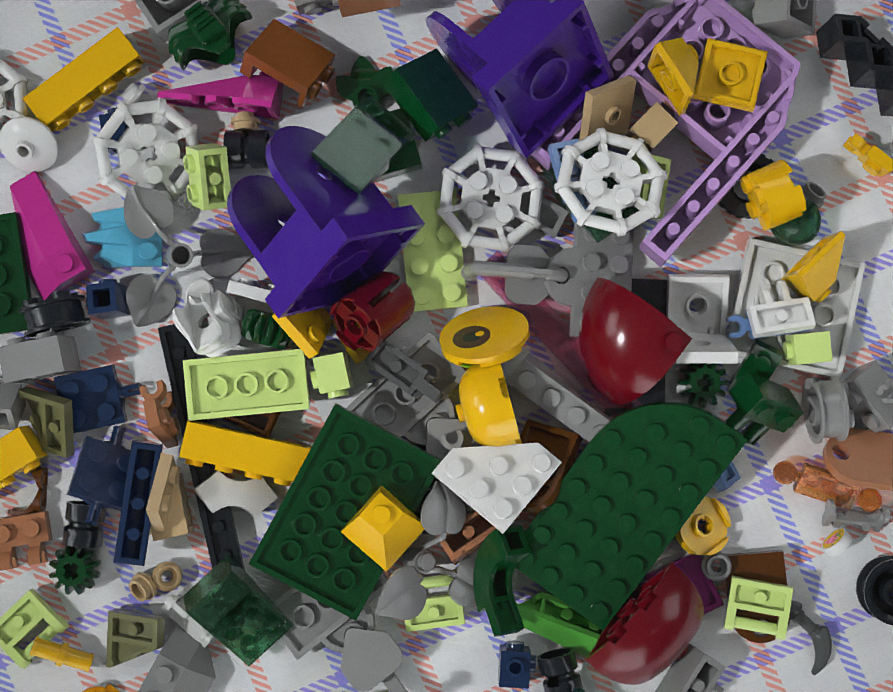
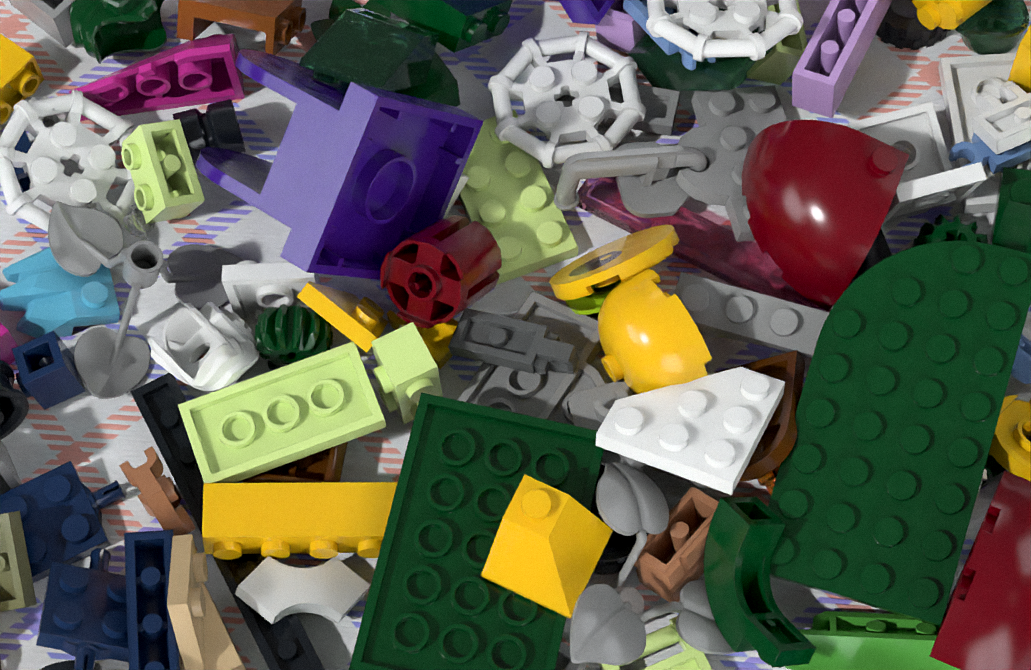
camera: 10 degrees left, 25 degrees down
tan plate [231,111,261,134] -> none

